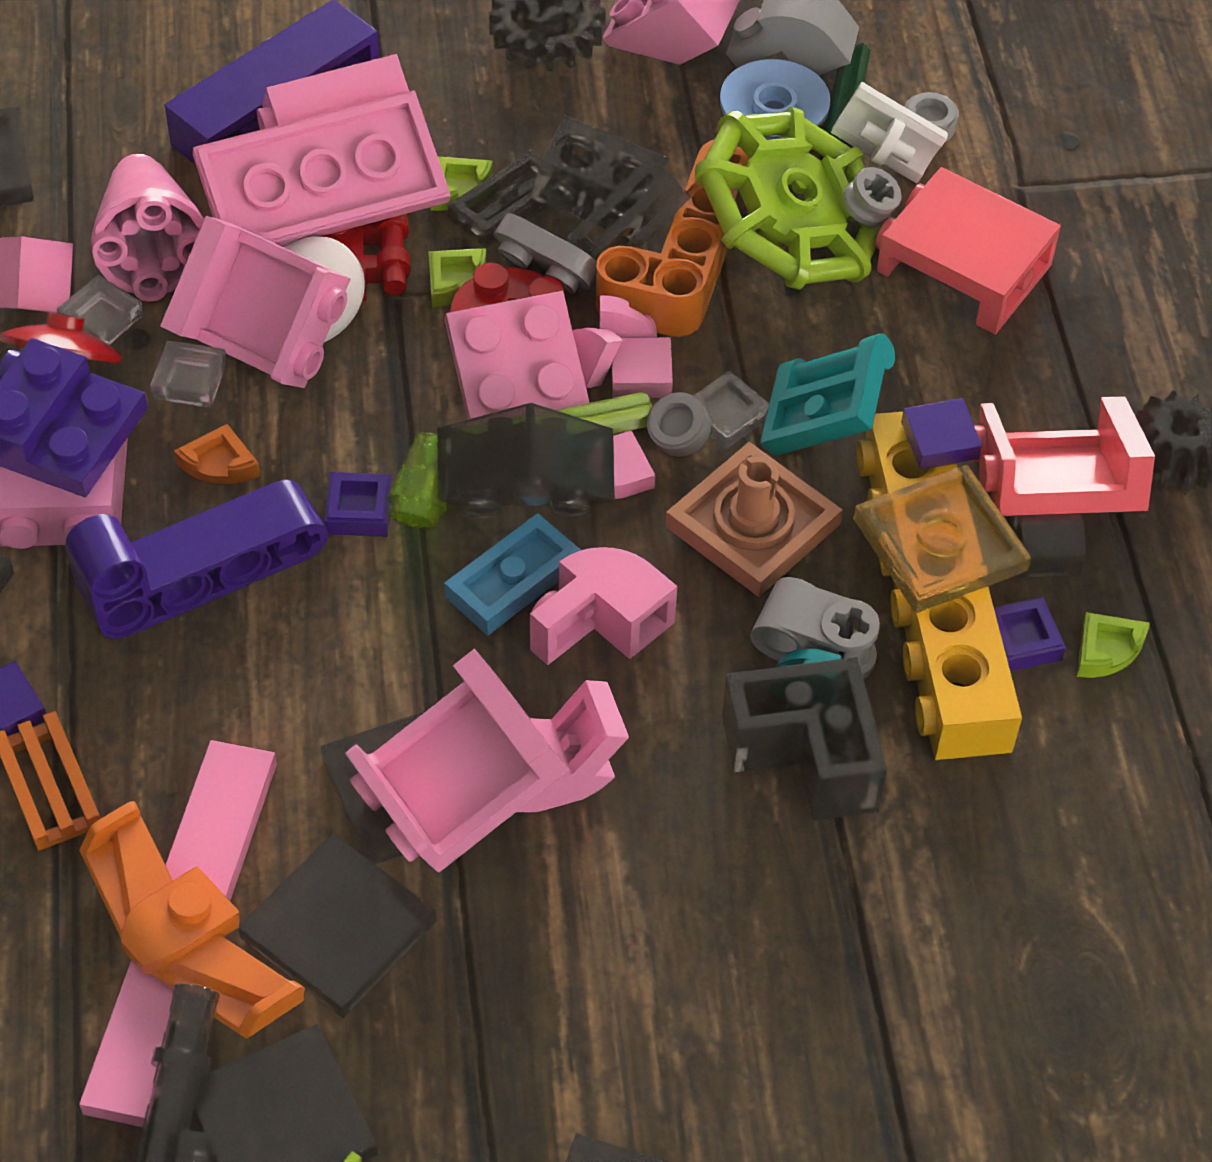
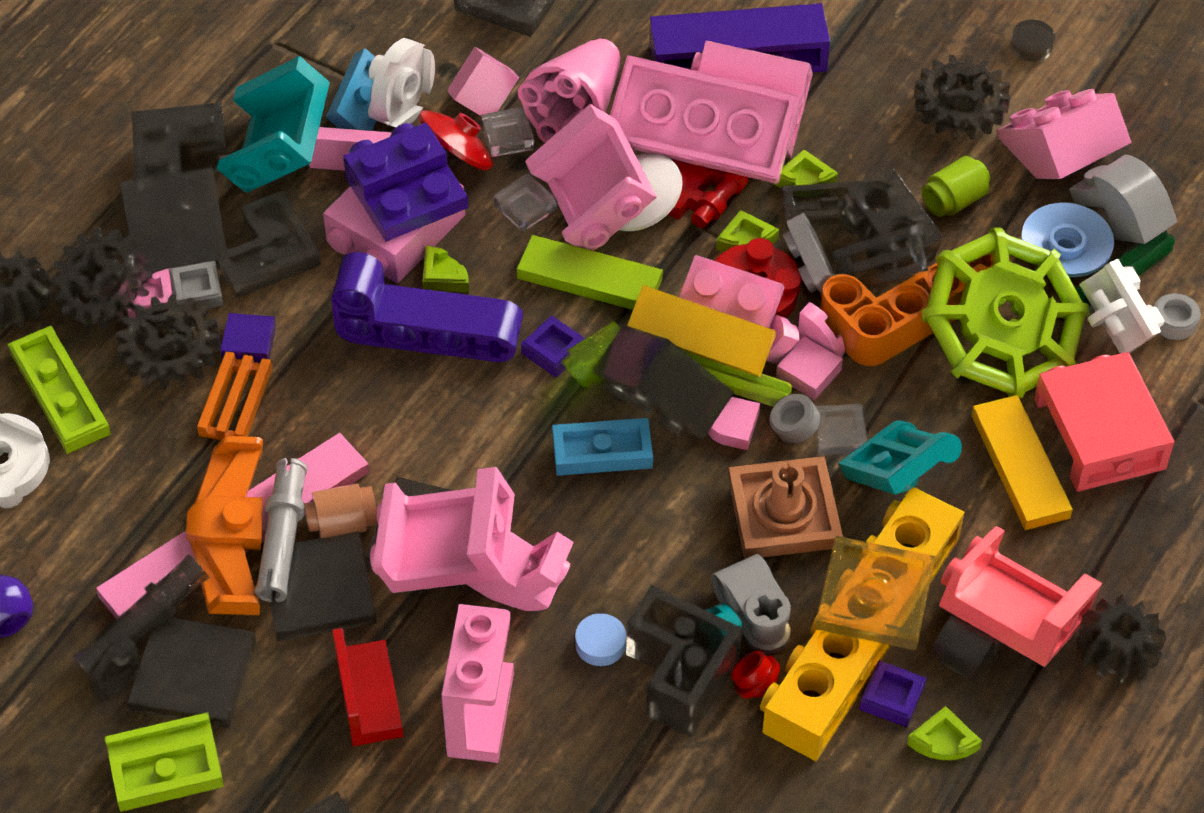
camera: 40 degrees right, 0 degrees up
orange tile [174,424,260,485] -> none
bright pink brick [530,547,677,665] -> none
light grey bush [843,167,902,226] -> none
dark purple tile [901,398,982,470] -> none
none -> light grey pin [254,458,308,602]
none -> nougat brick [304,483,378,540]
none -> red panel [332,628,404,746]
none -> lime tile [422,246,469,293]
none -> bright pink panel [442,604,514,763]
none -> lime tile [517,235,663,310]
none -> light blue tile [575,614,626,666]
none -> yellow tile [626,285,777,378]
none -> red plate [731,651,780,699]
none -> lime brick [921,156,990,217]
none -> yellow tile [971,395,1073,530]

